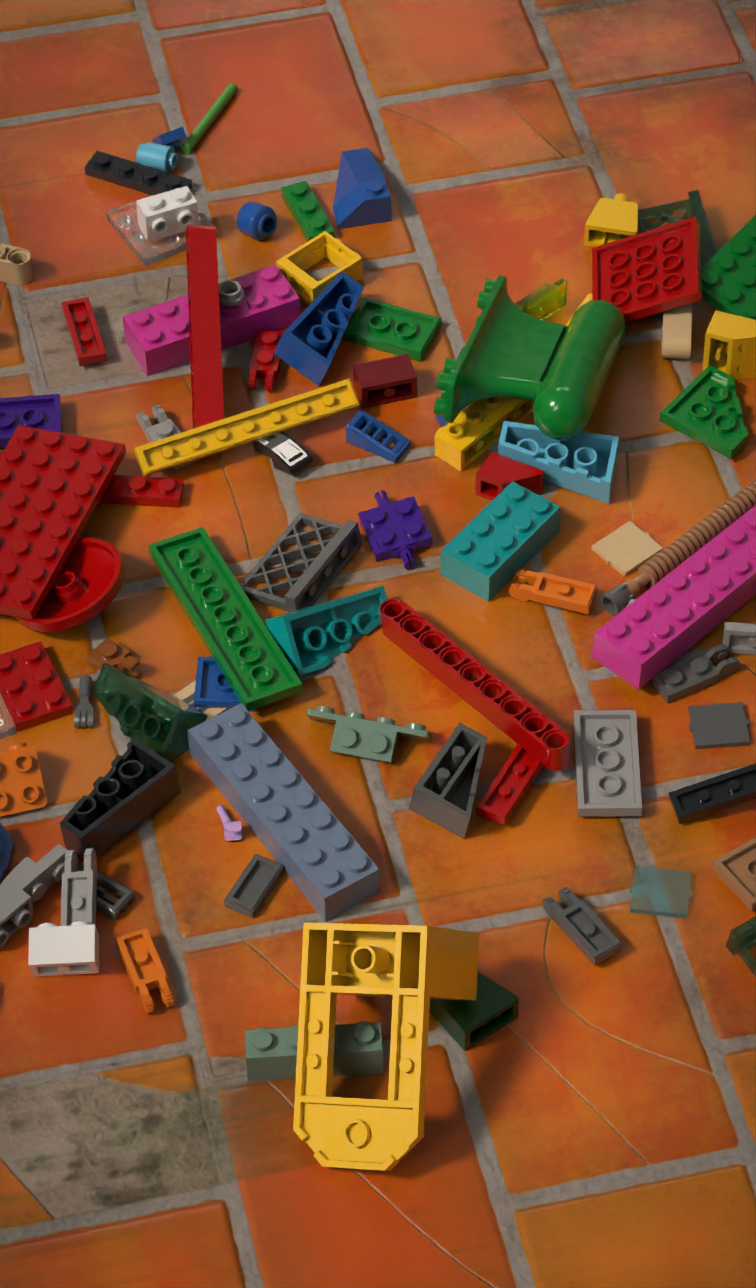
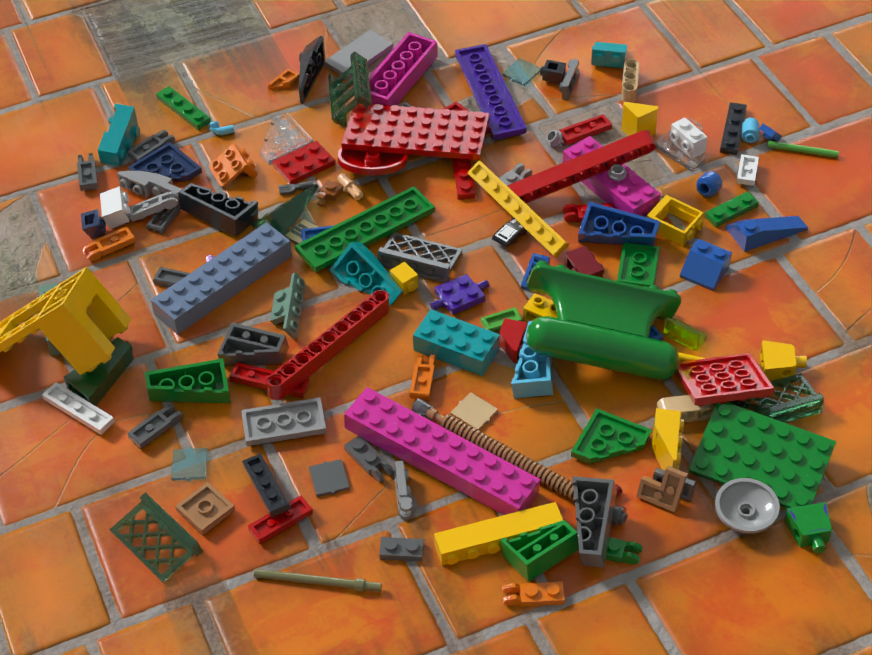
camera: 80 degrees right, 0 degrees up
none -> white plate [42,382,115,435]
none -> brick [81,209,106,239]
none -> green wedge [144,358,231,403]
none -> light nougat axle [337,173,363,200]
none -> yellow brick [390,262,419,296]
none -> bright green tile [480,307,523,333]
none -> light grey plate [546,130,563,147]
none -> yellow slope [621,102,658,136]
none -> blue slope [680,239,732,291]
none -> white plate [736,154,759,186]

